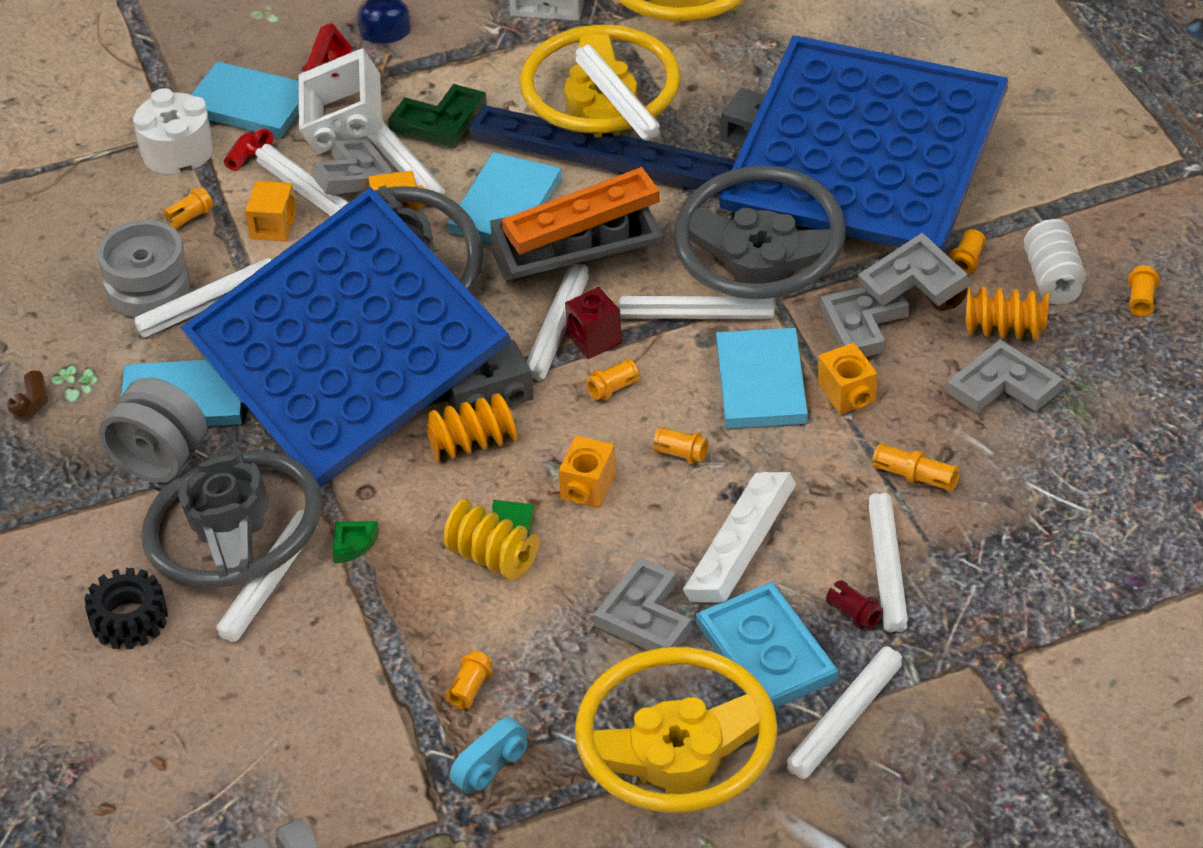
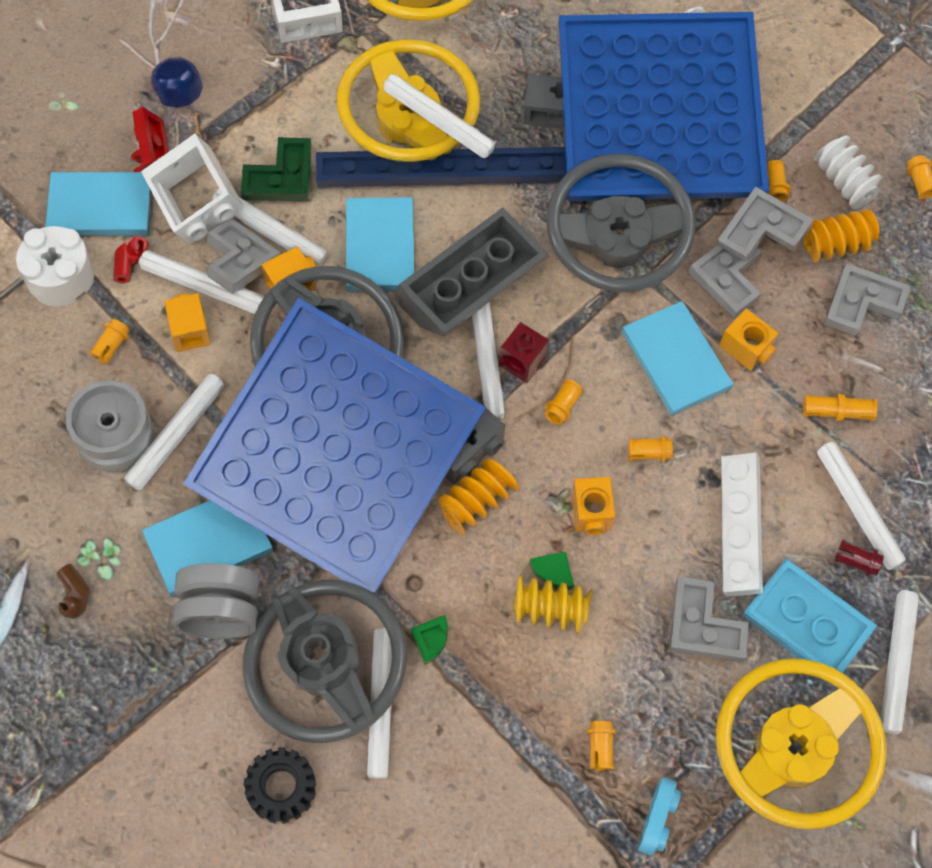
camera: 30 degrees left, 20 degrees up
orange plate [502,167,660,255] -> none
white axle [618,296,775,319] -> none

